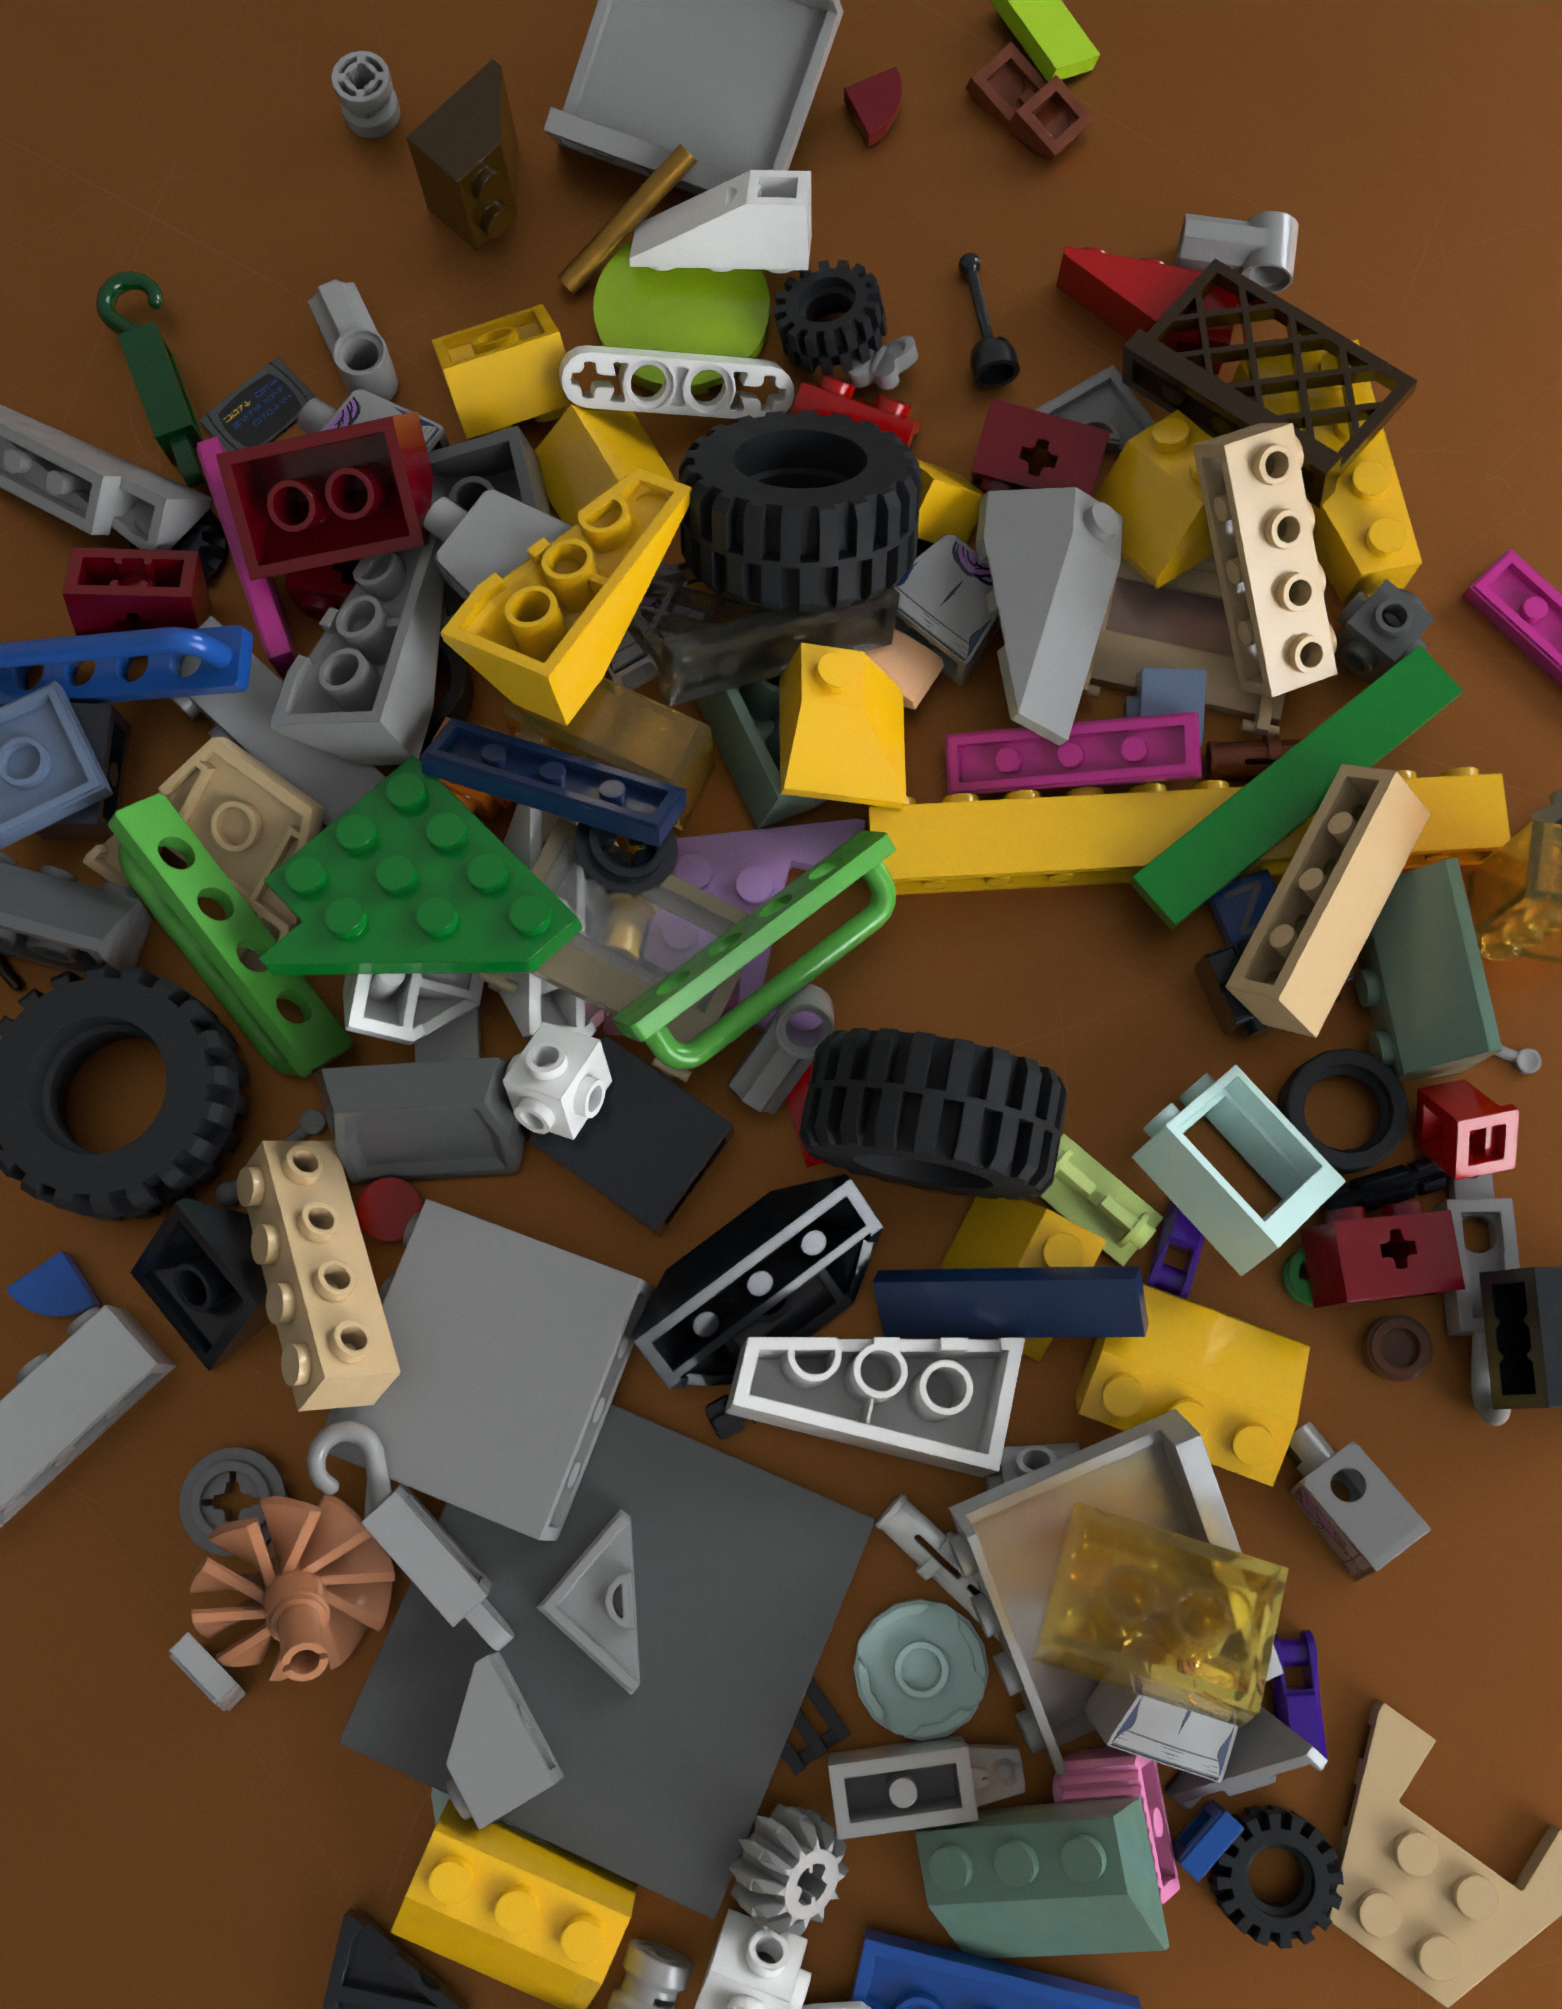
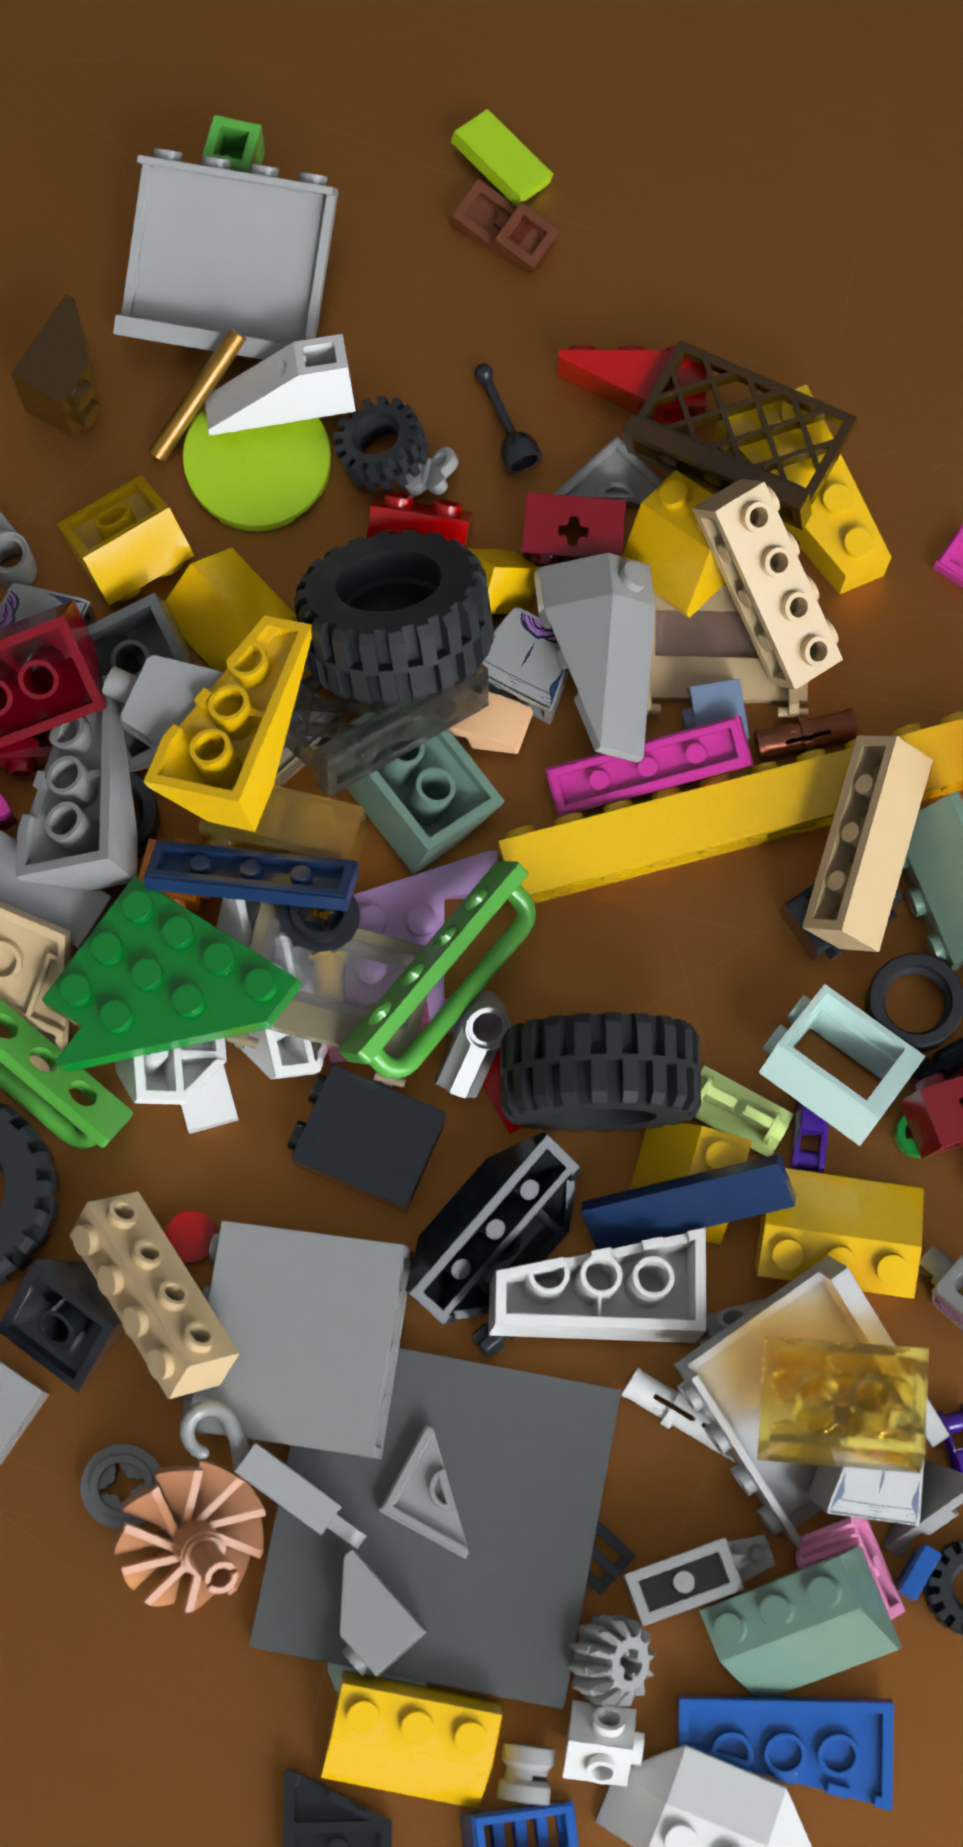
camera: 15 degrees left, 0 degrees up
light grey tile [169,1632,247,1712] -> none
light grey hinge [215,1109,327,1207] -> none
dark grey helmet [313,1057,528,1184] -> none
white brick [503,1022,612,1140] -> none
white beam [558,345,794,419] -> none
yellow slope [779,643,906,809] -> none
dark red tile [844,67,902,147] -> none
light aqua tile [853,1598,989,1741] -> none
green tile [1129,645,1463,931] -> none
light grey piece [1176,211,1299,293] -> none
blue tile [1208,869,1276,946] -> none
dark grey brick [1334,579,1435,685] -> none

